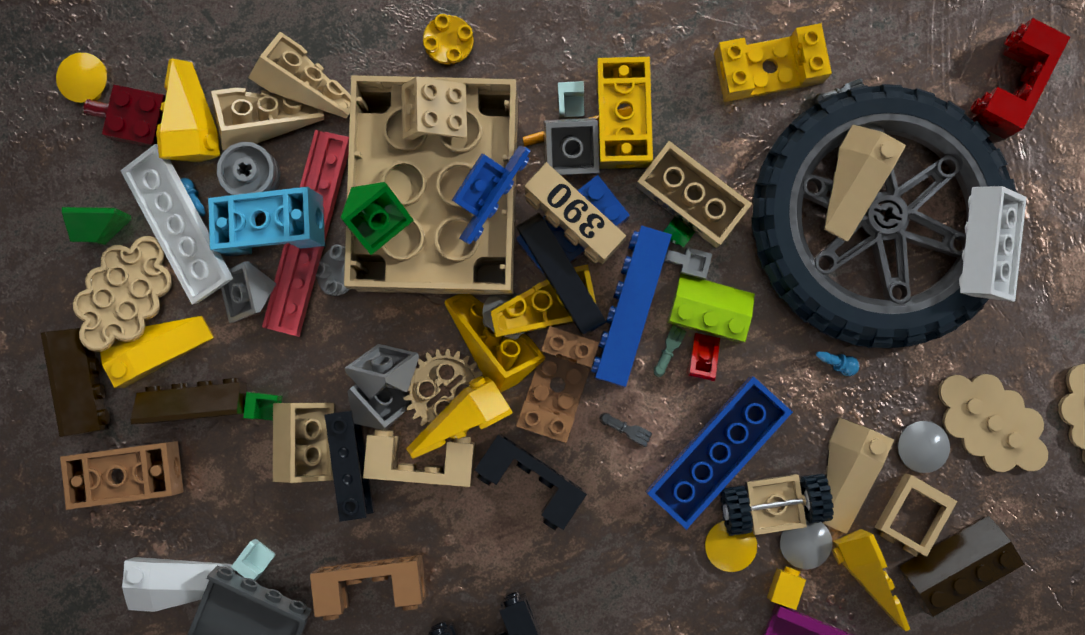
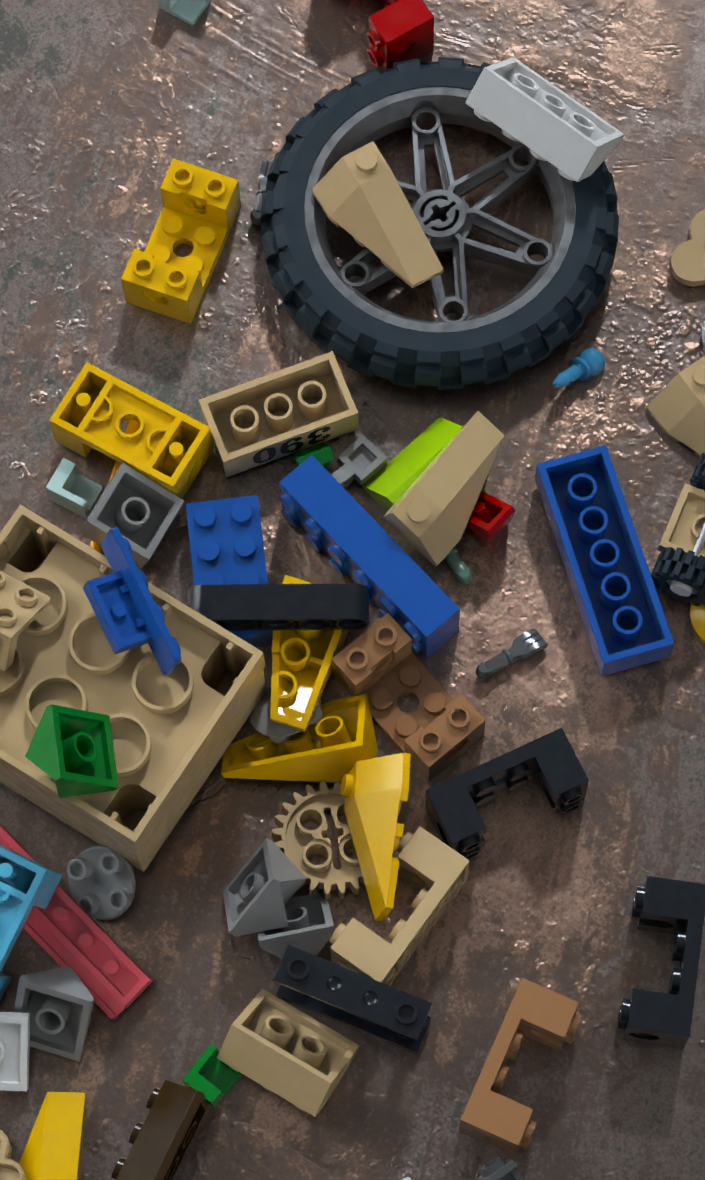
camera: 60 degrees left, 15 degrees down
tan brick [524,162,626,265] -> none
none -> tan wedge [383,411,505,567]

